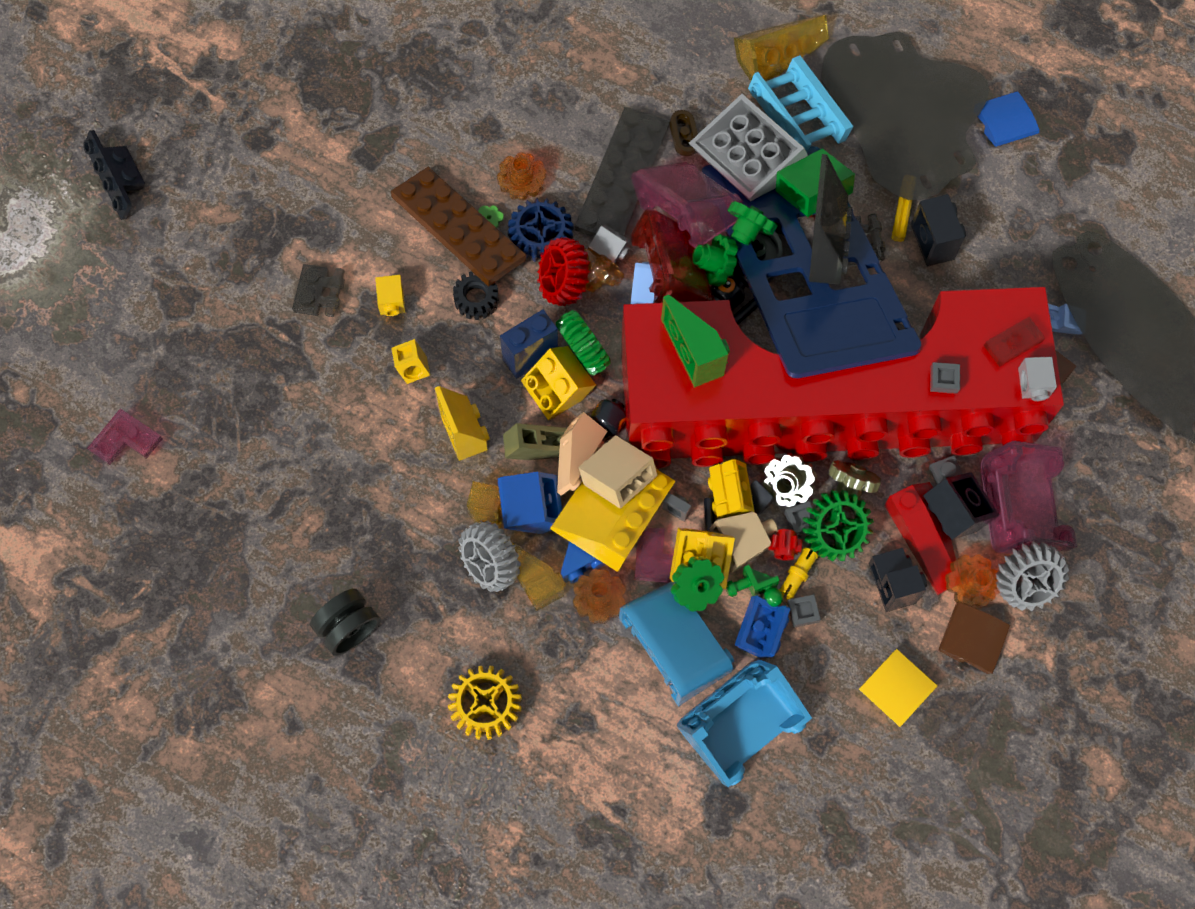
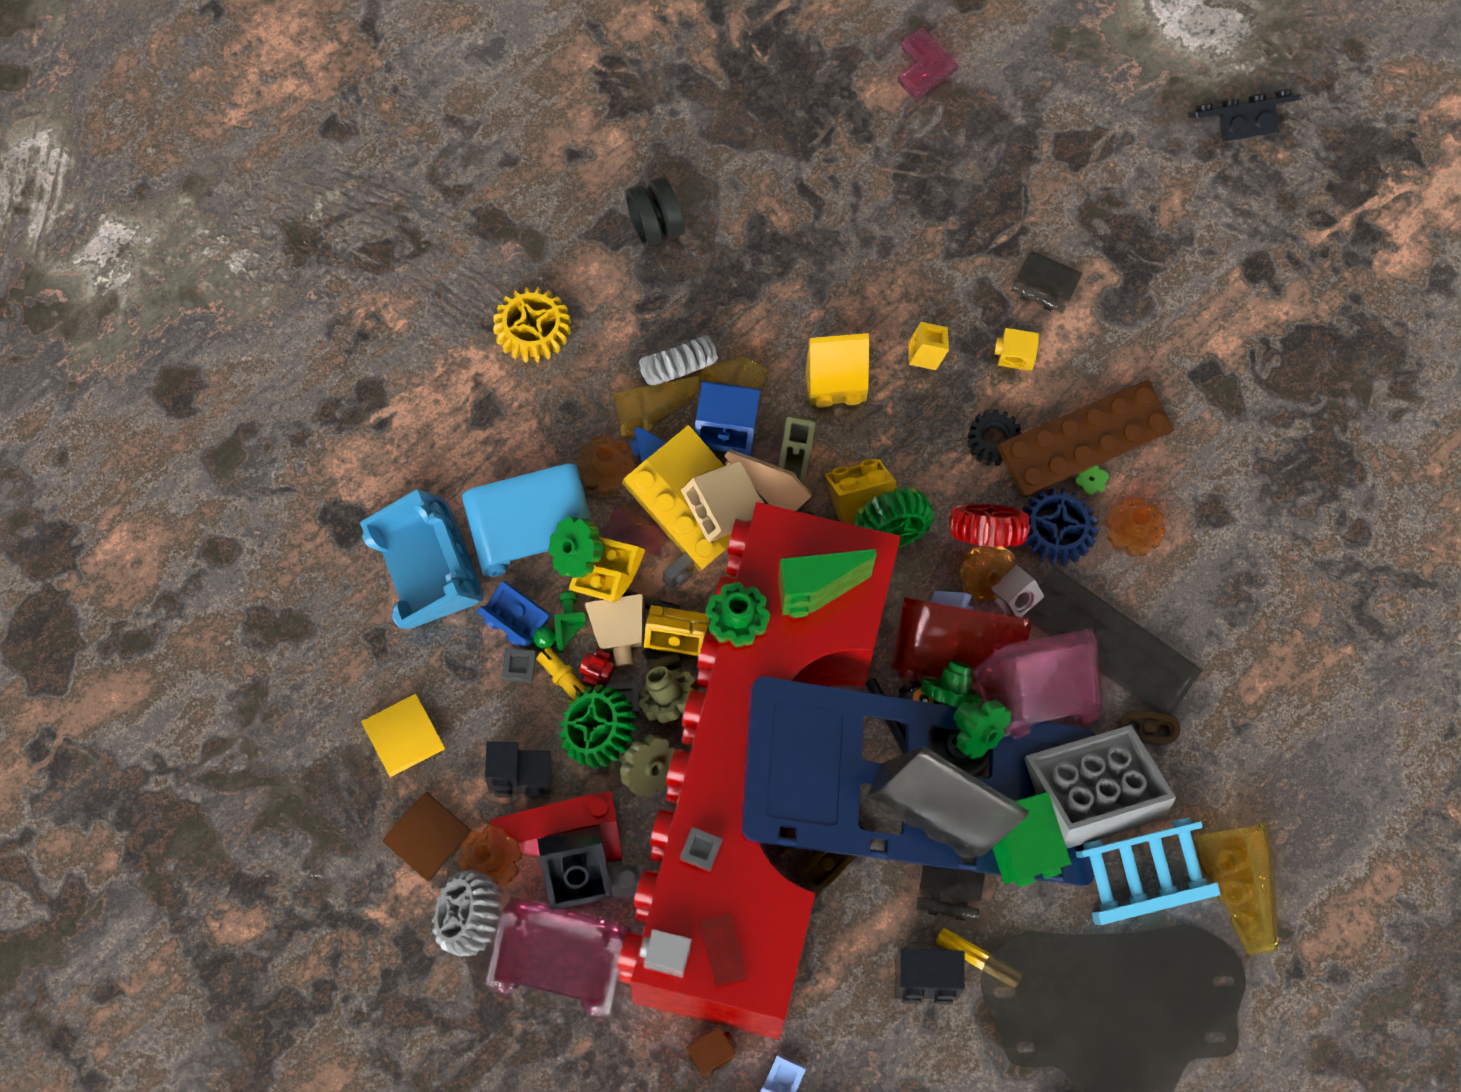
camera: 105 degrees right, 0 degrees up
dark blue brick [500,309,558,379] -> none
none -> green plant [706,582,770,647]

